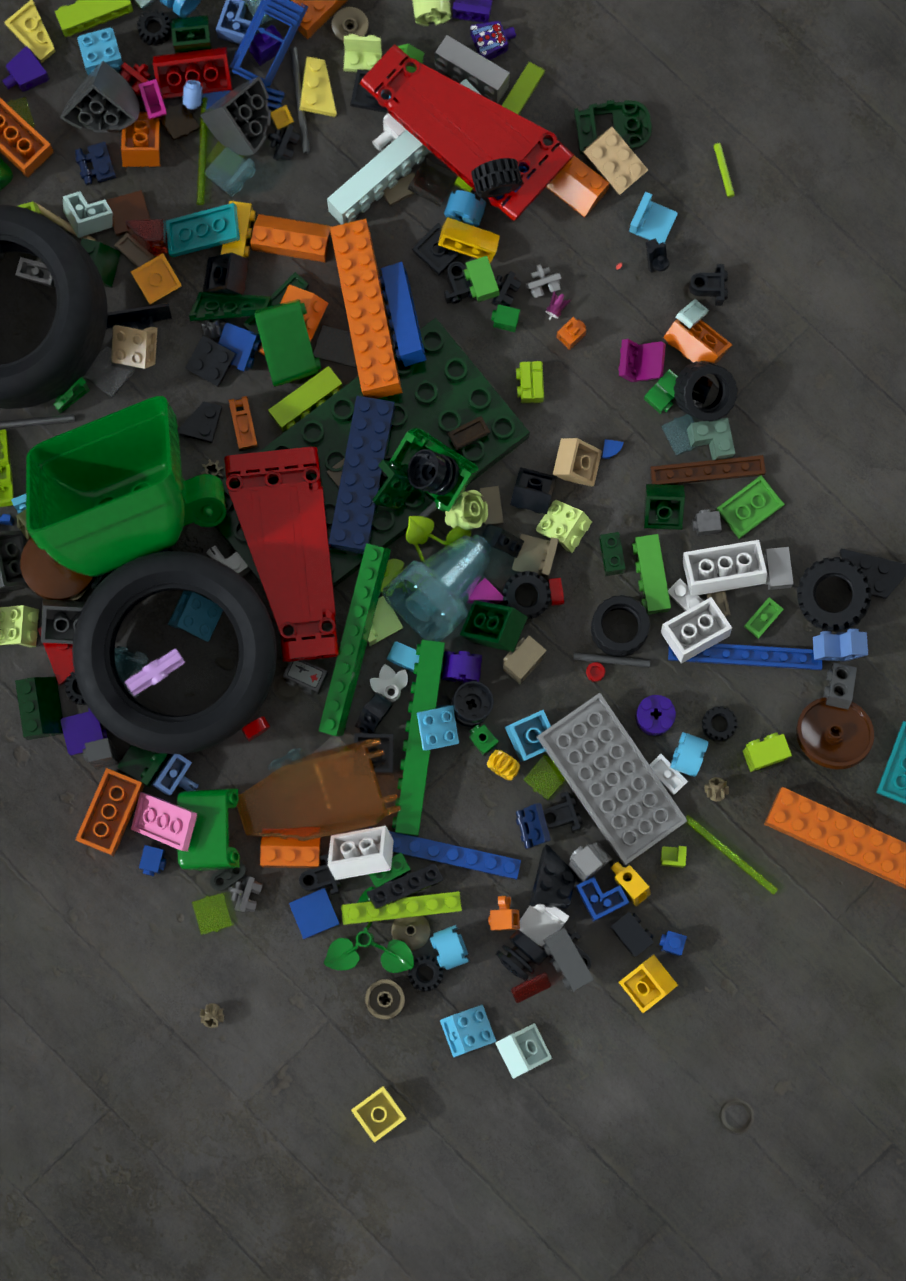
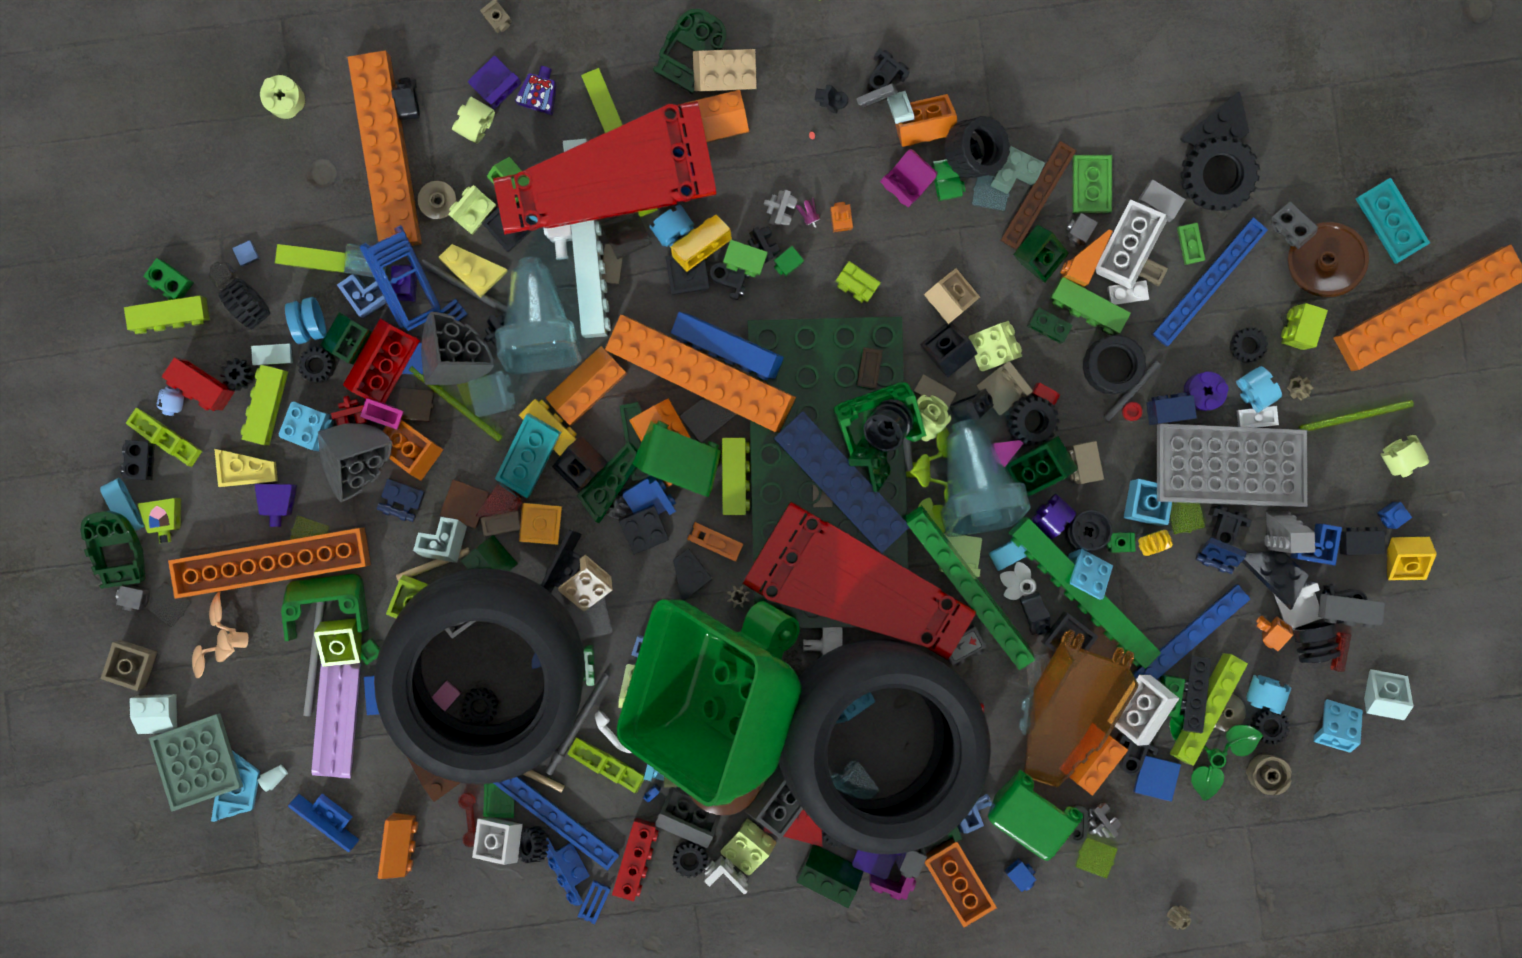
camera: 50 degrees left, 10 degrees up
lavender piece [125,648,185,696] -> none
bright pink plate [131,792,197,851] -> none
light blue brick [183,80,202,109] -> none
yellow tile [271,105,294,130] -> none
light yellow brick [351,1086,407,1143] -> none
light grey brick [435,35,510,104] -> none
black tyre [471,158,523,198] -> none
blue tile [602,439,624,459] -> none
yellow torso [611,861,651,907] -> none
medium azure bracket [629,192,678,244] -> none
white brick [661,597,732,663] -> none
lime panel [661,846,687,868] -> none
medium blue brick [813,629,868,661] -> none
none -> clear light blue cone [495,257,581,374]
none -> white bar [595,710,632,753]
none -> flat silver tile [856,84,898,107]
none -> magenta bracket [869,874,916,900]
none -> orange slope [1060,229,1112,287]
none -> dark blue brick [1146,392,1197,425]
none -> yellowish green brick [1380,435,1429,477]

